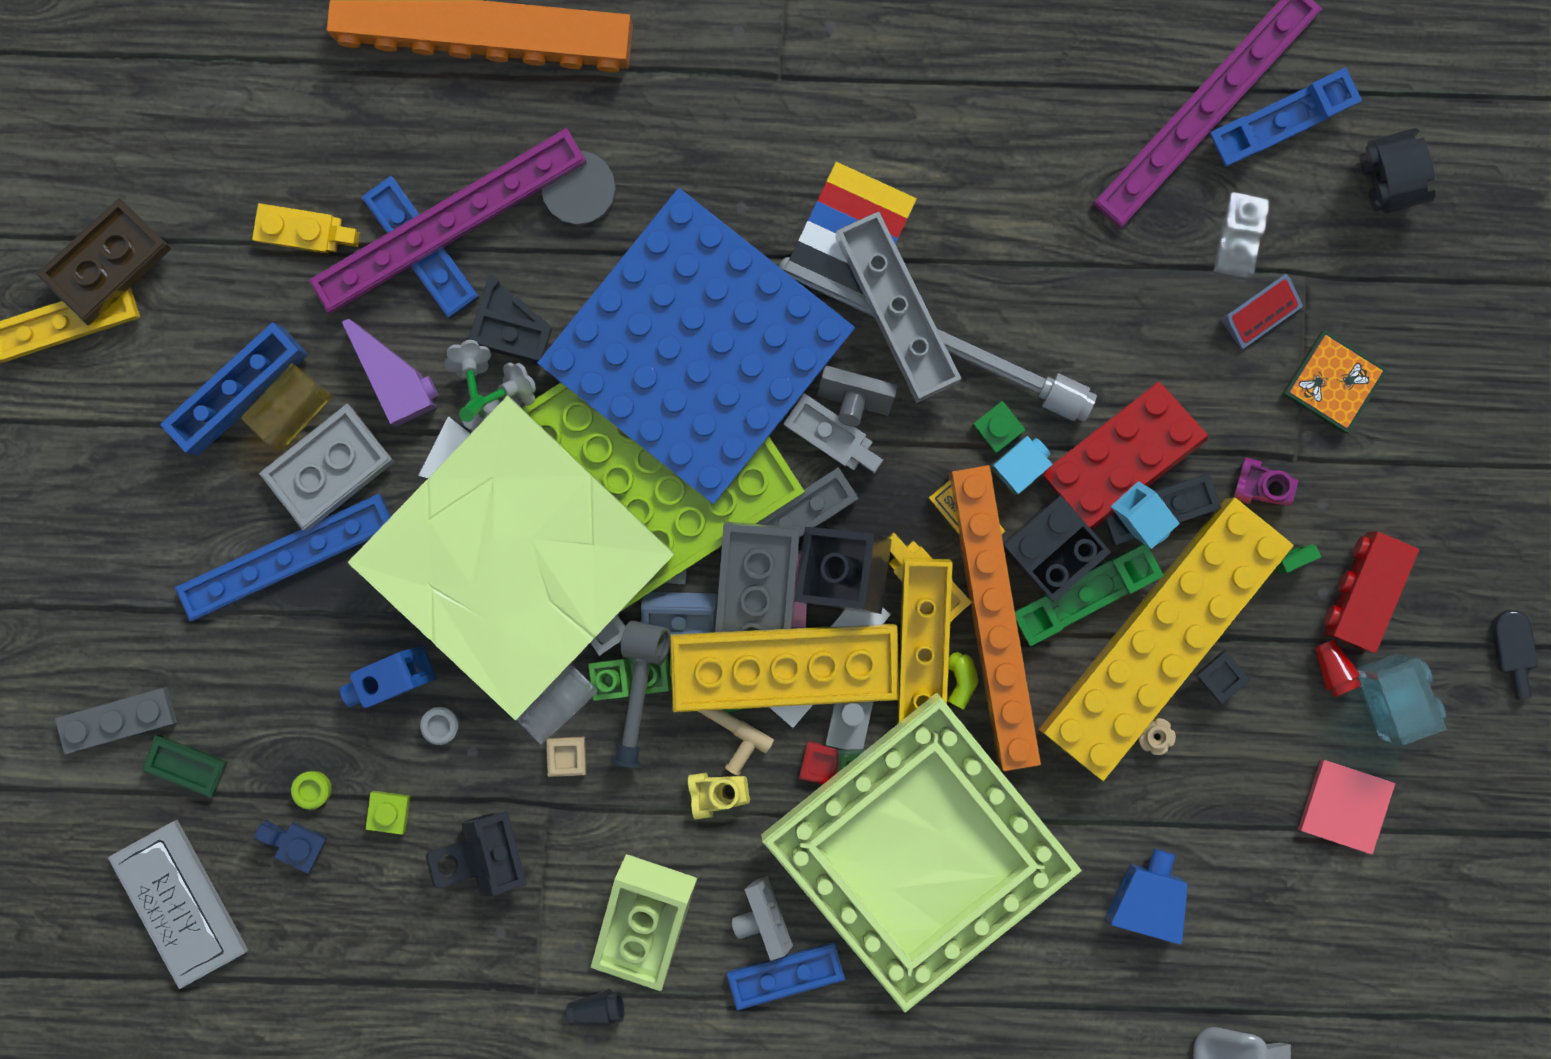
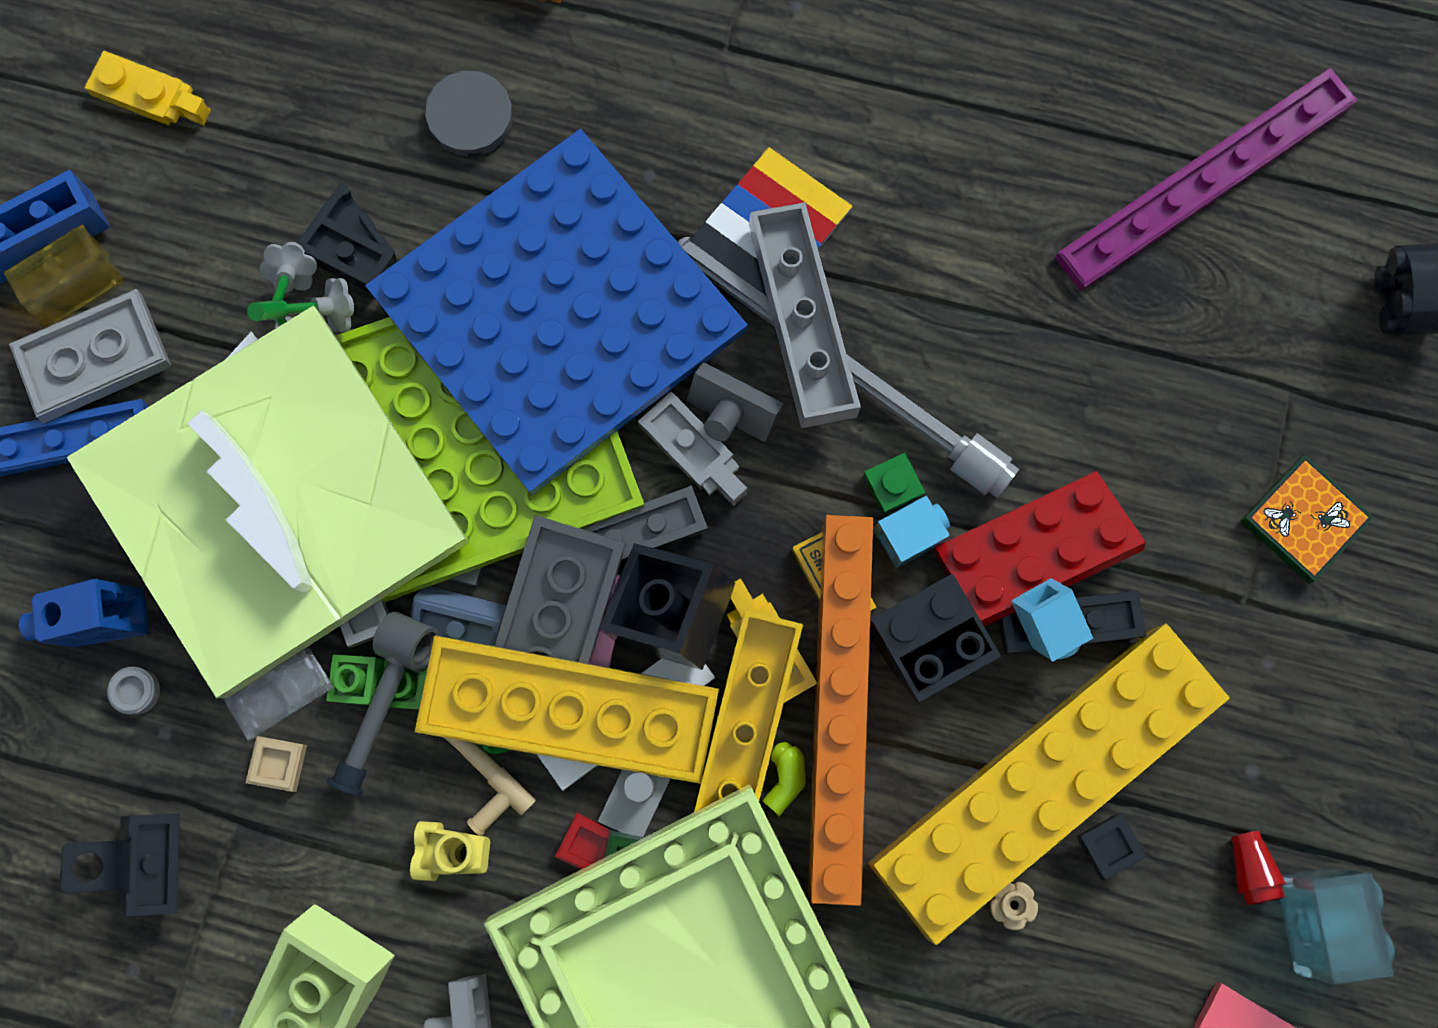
camera: 10 degrees right, 10 degrees down
magenta tile [308,128,587,314] -> none
medium lavender slope [342,319,438,427] -> none
blue tile [361,176,480,319] -> none
lime plate [365,791,410,835] -> none
green slope [1015,544,1164,647] -> none
blue slope [1209,67,1362,167] -> none
clear slope [1214,192,1269,279] -> none
red slope [1220,274,1303,350] -> none
magenta plate [1234,457,1299,506] -> none
green tile [1276,544,1321,573] -> none
red brick [1324,531,1420,653] -> none
none -> white slope [187,410,313,594]

